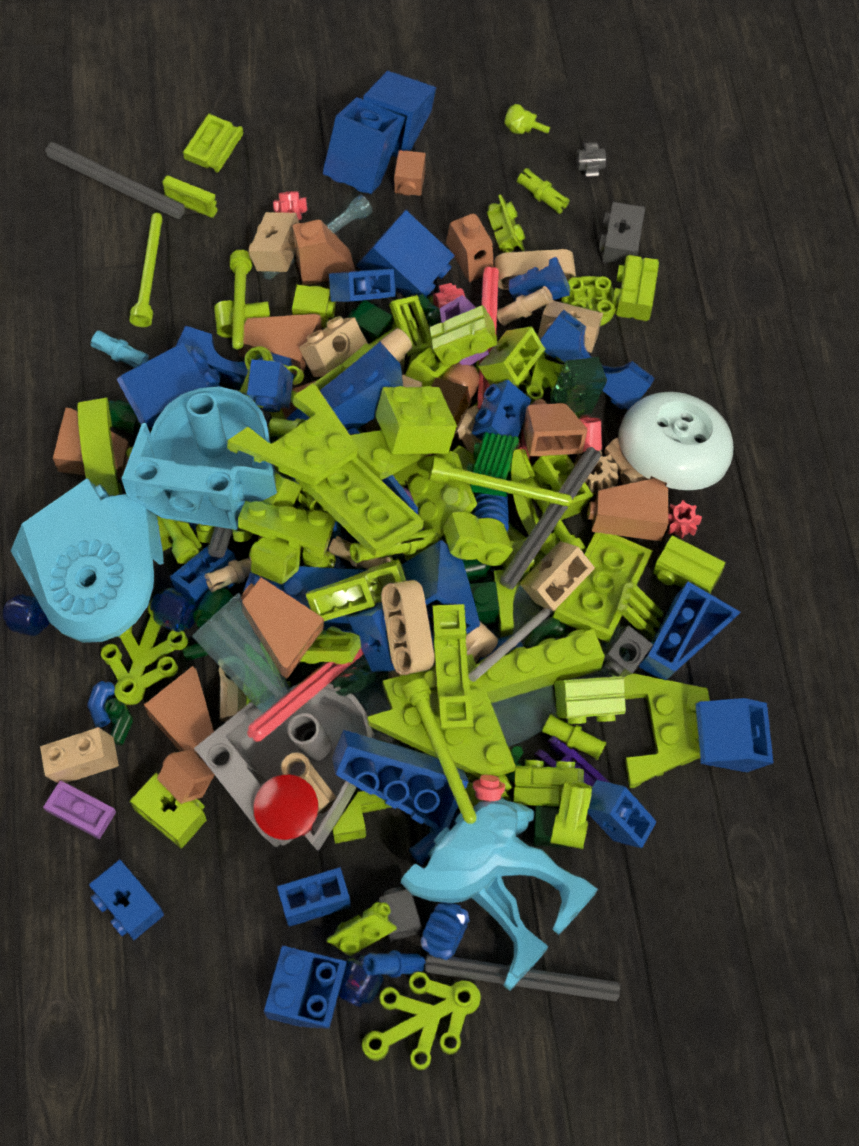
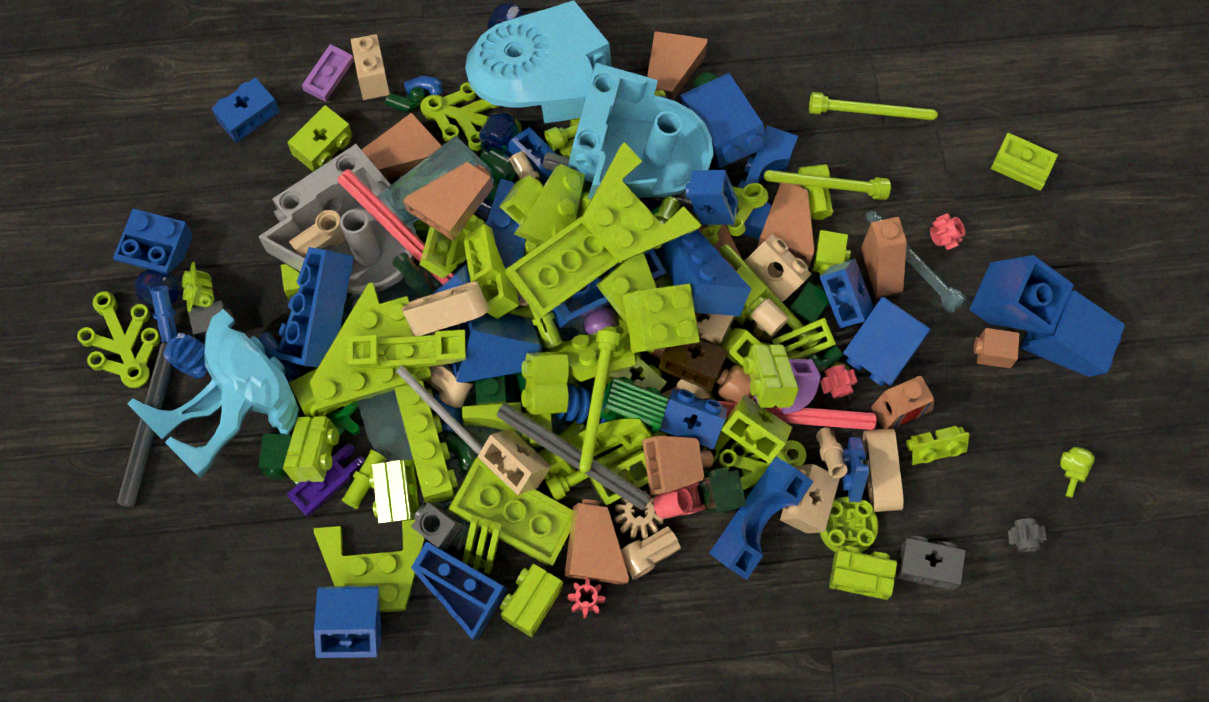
camera: 90 degrees right, 5 degrees up
dark grey axle [45,142,185,219] -> none
lime slope [78,398,122,496] -> none
medium azure pin [91,330,149,368] -> none
nougat brick [157,749,215,804] -> none
lime tile [162,175,218,218] -> none
tan brick [249,212,300,272] -> none
red dish [253,774,318,840] -> none
blue brick [277,867,351,927] -> none
lime piece [402,678,477,824] -> none
coral plate [473,775,505,801] -> none
lime pin [517,168,569,214] -> none
lime piece [551,781,592,849] -> none
blue brick [587,780,657,848] -> none
light aqua brick [618,392,734,490] -> none

